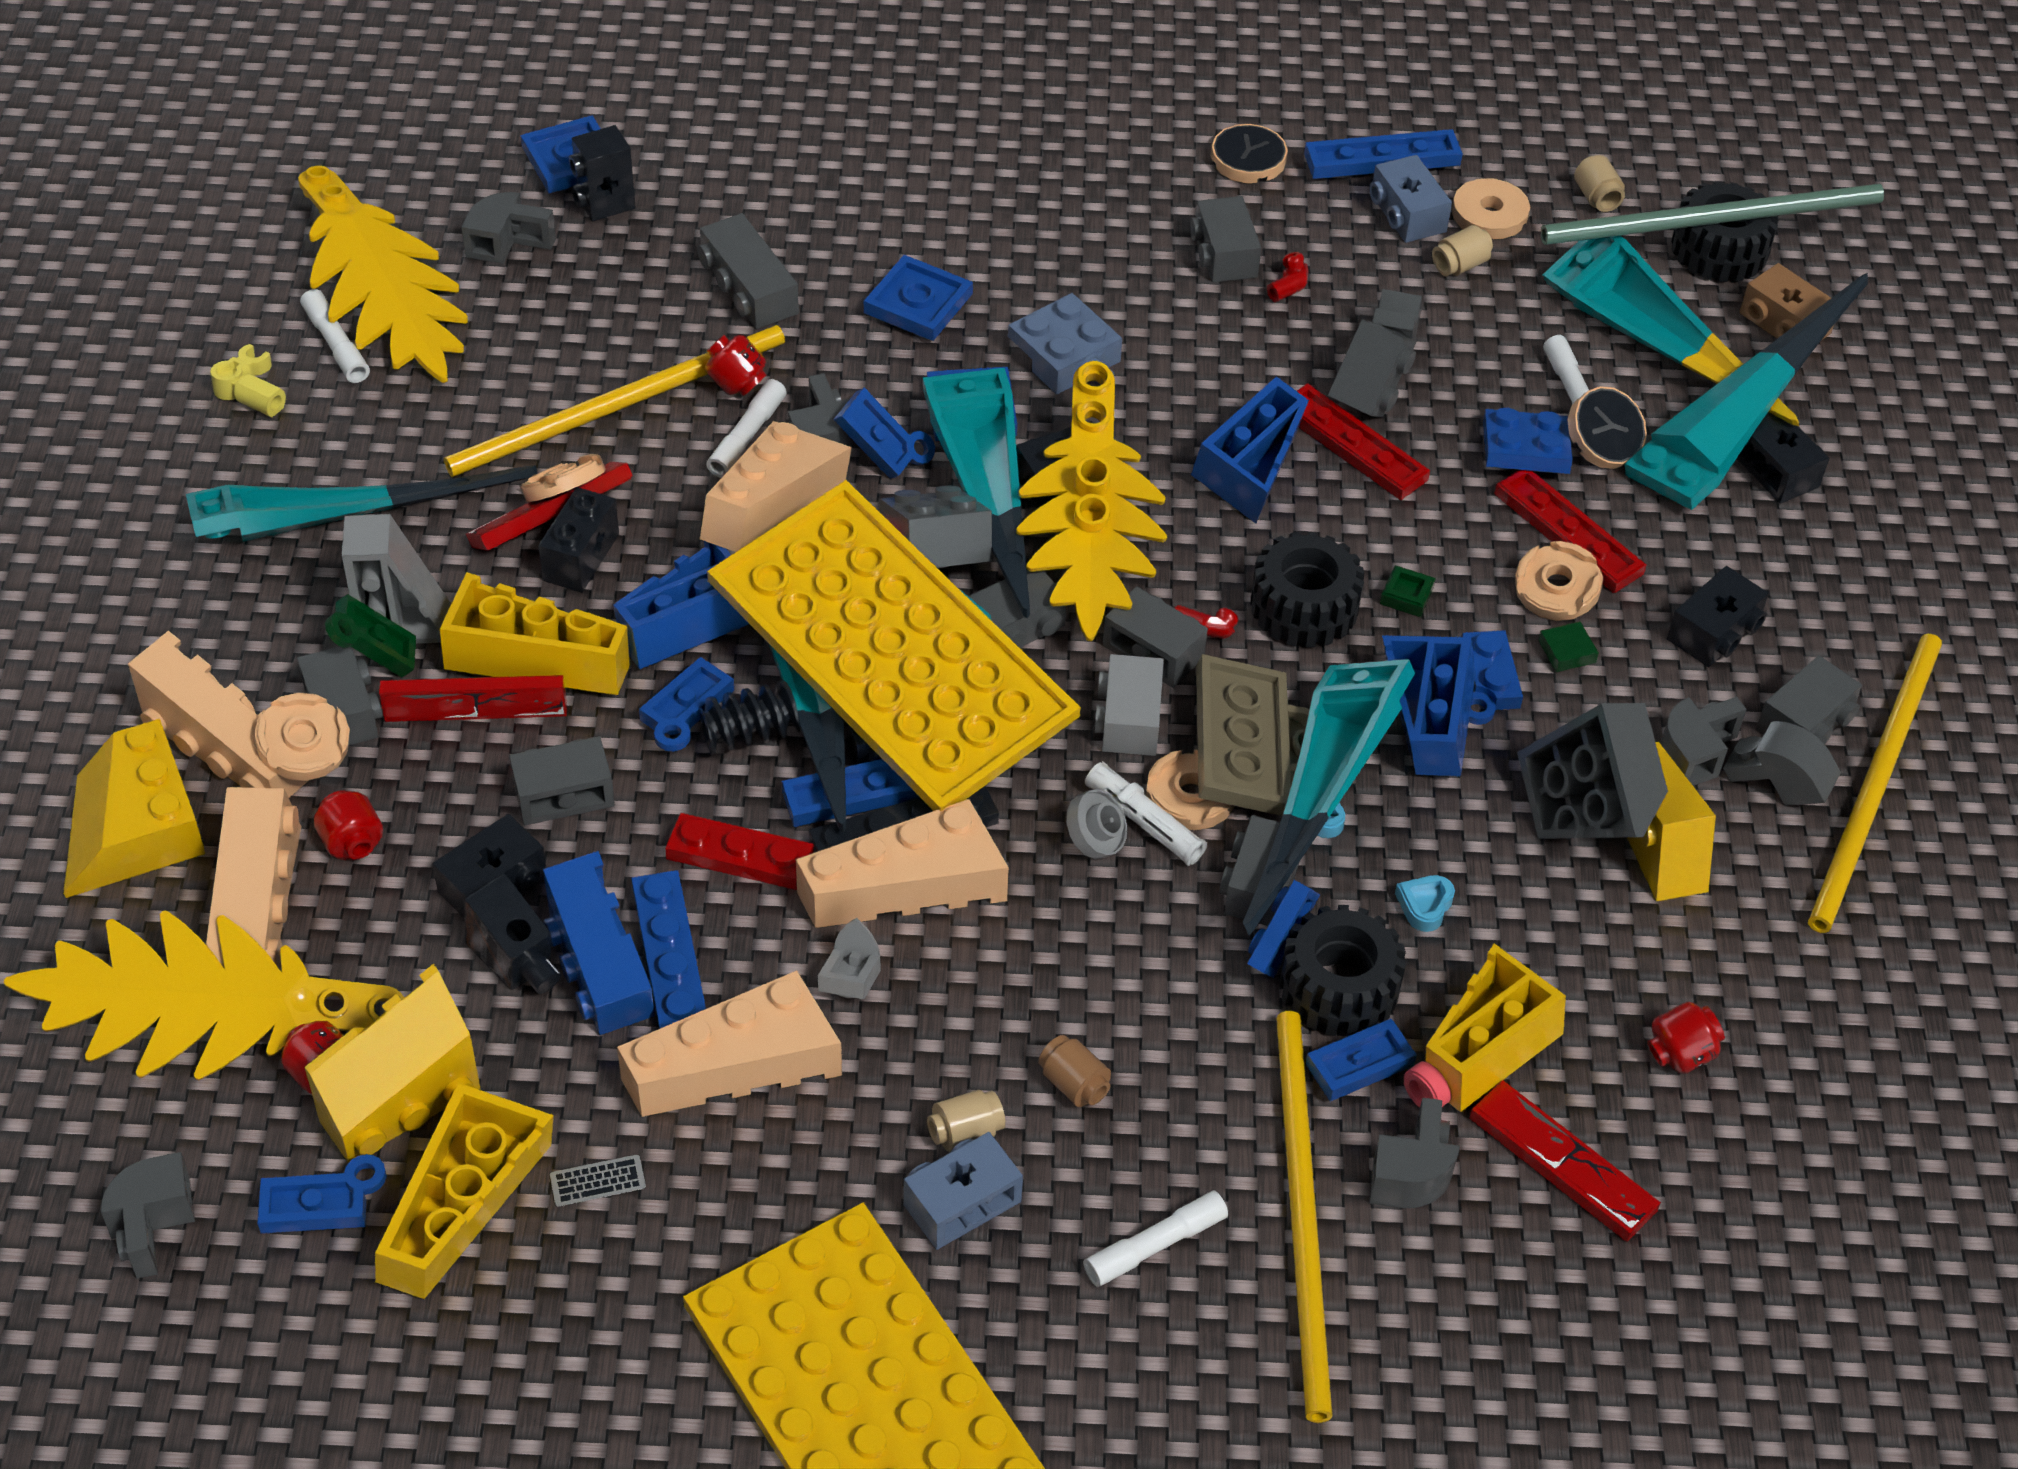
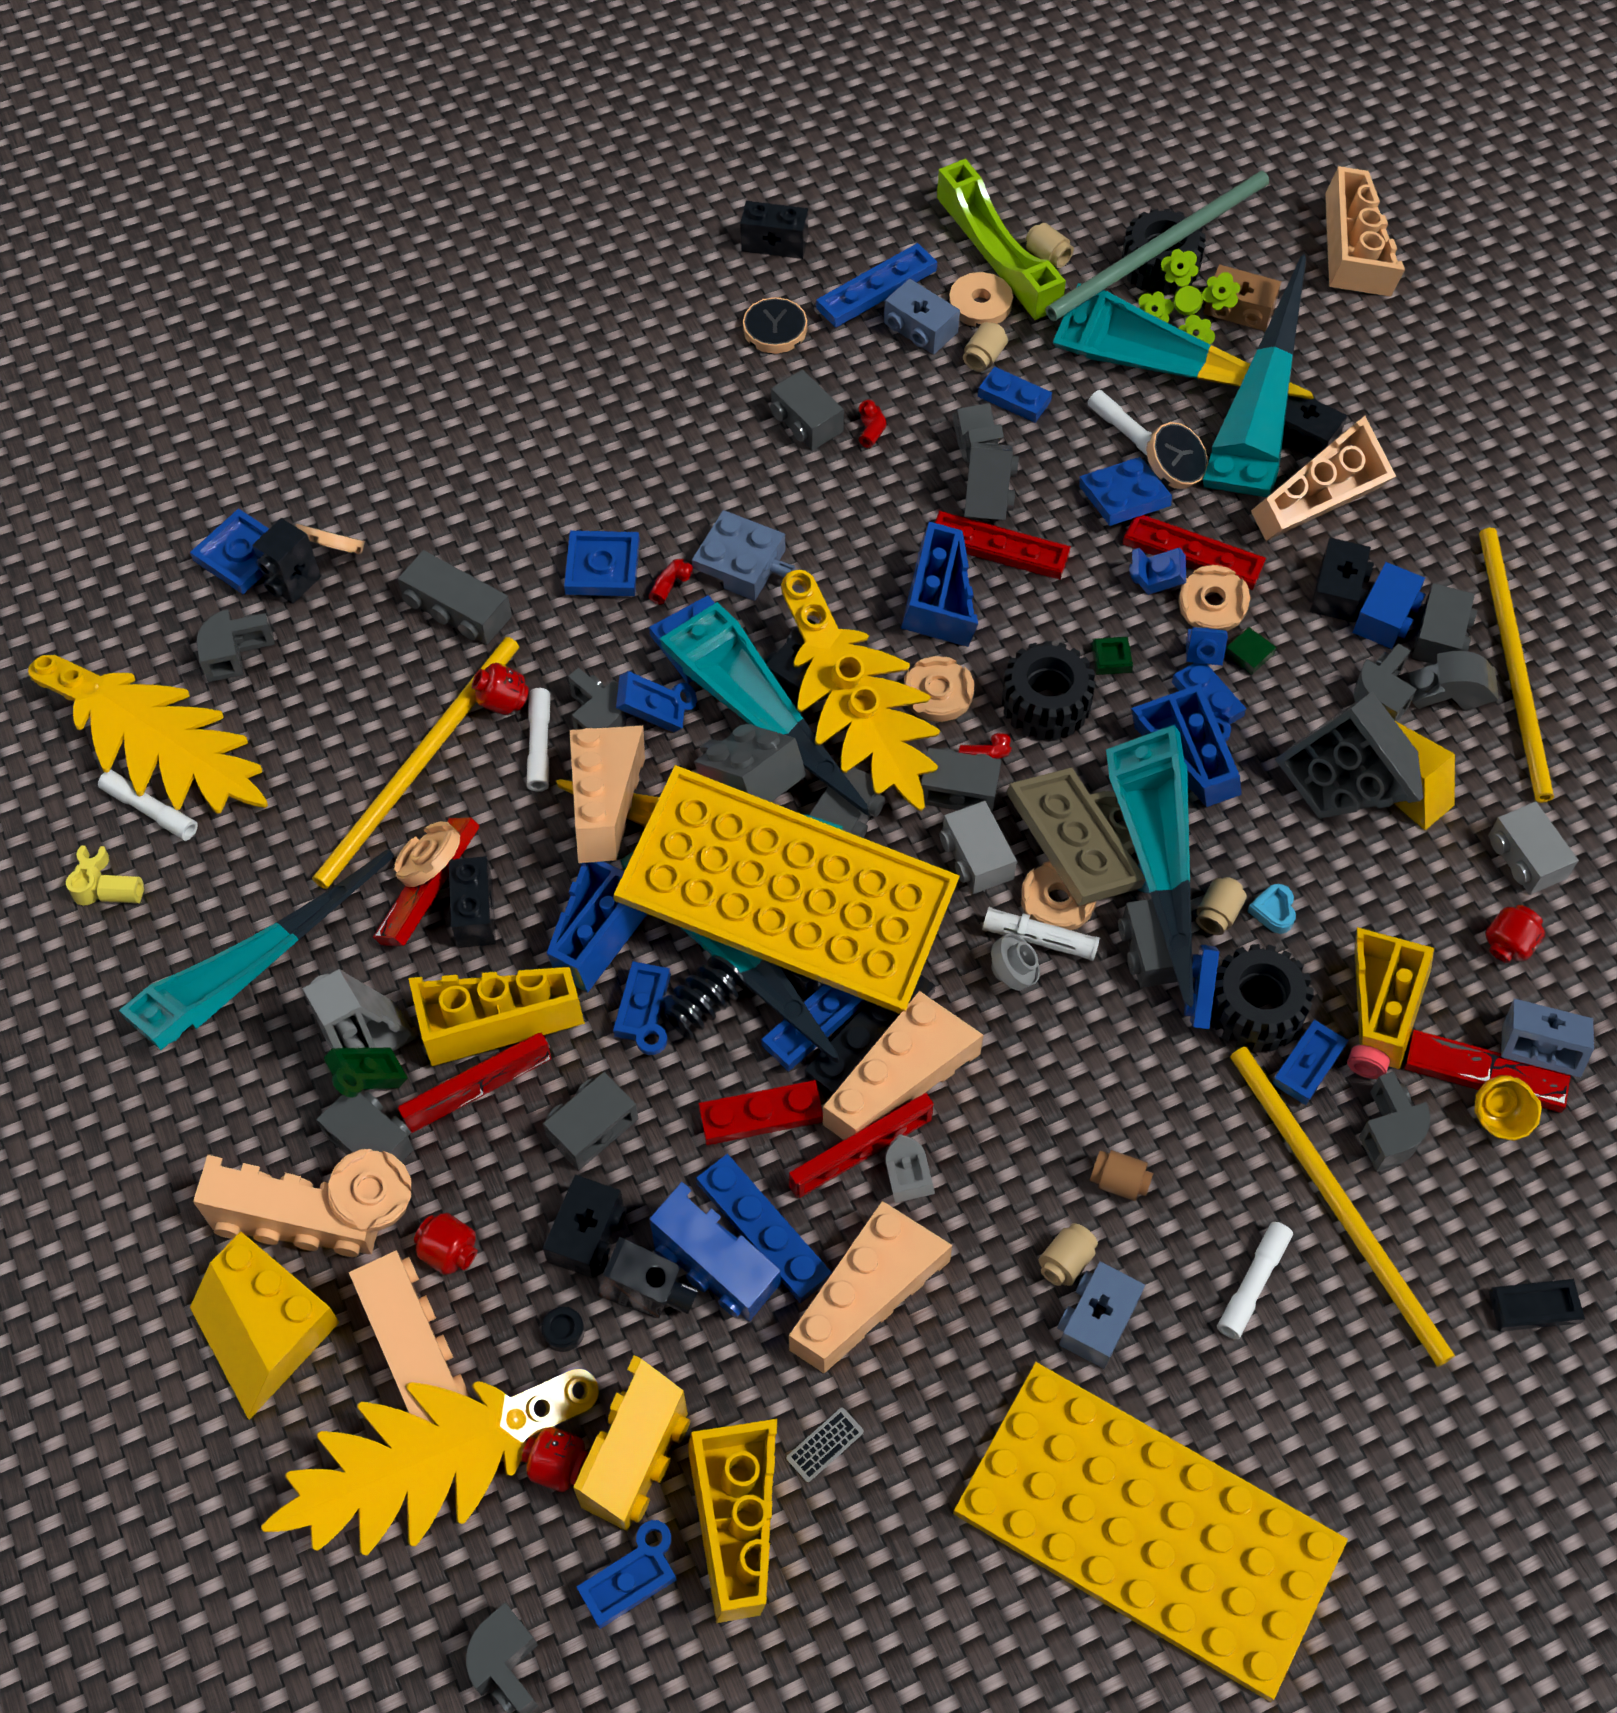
camera: 25 degrees left, 10 degrees up
none -> light nougat tile [295,524,365,554]
none -> black tile [541,1307,585,1352]
none -> red arm [649,559,693,605]
none -> black brick [740,201,808,259]
none -> red tile [789,1093,934,1198]
none -> light nougat tile [904,656,974,722]
none -> lime arch [937,158,1066,320]
none -> blue plate [978,366,1052,423]
none -> blue bracket [1129,547,1186,595]
none -> lime plant [1139,249,1240,344]
none -> blue bracket [1186,627,1228,666]
none -> tan brick [1196,877,1247,935]
none -> light nougat wedge [1251,416,1396,541]
none -> light nougat wedge [1325,166,1405,297]
none -> blue brick [1352,562,1426,649]
none -> yellow hair [1474,1075,1542,1141]
none -> light grey brick [1488,801,1579,895]
none -> black tile [1489,1279,1585,1332]
none -> sand blue brick [1501,998,1594,1078]

